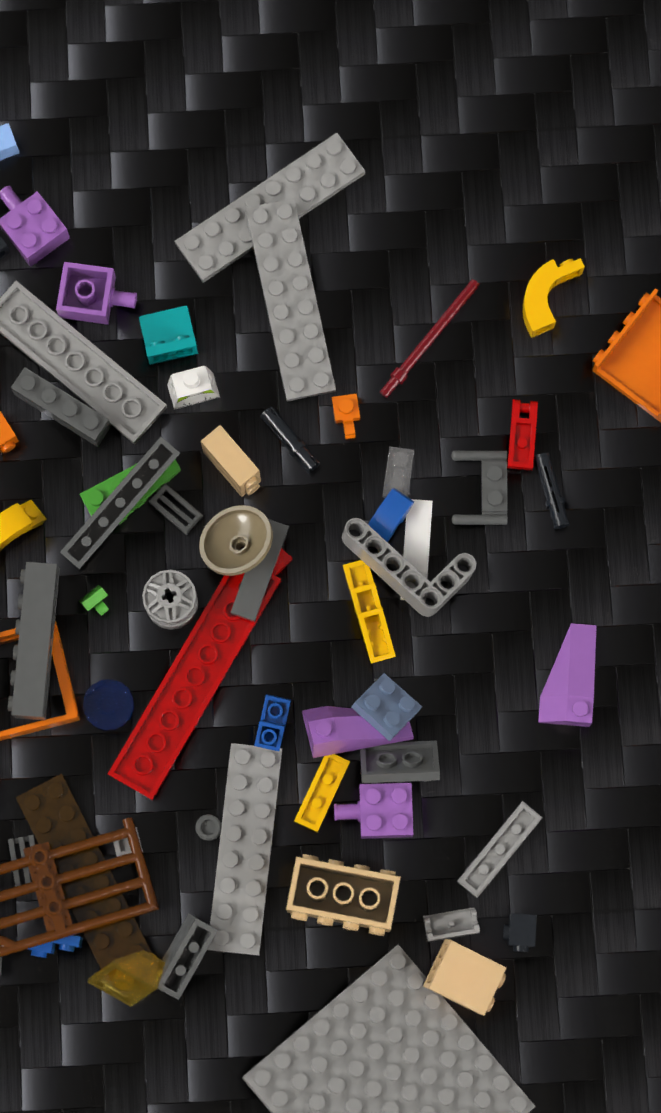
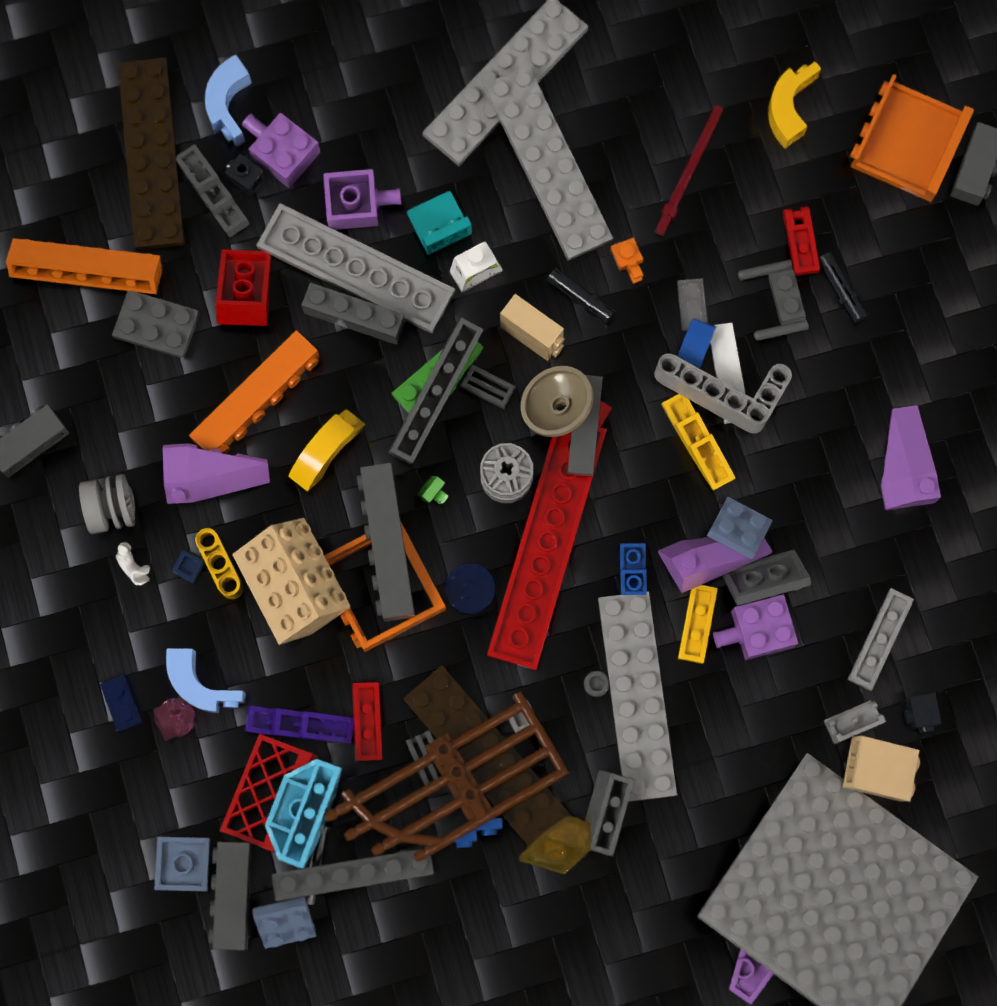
camera: 15 degrees left, 0 degrees up
tan brick [286,854,400,936] -> none

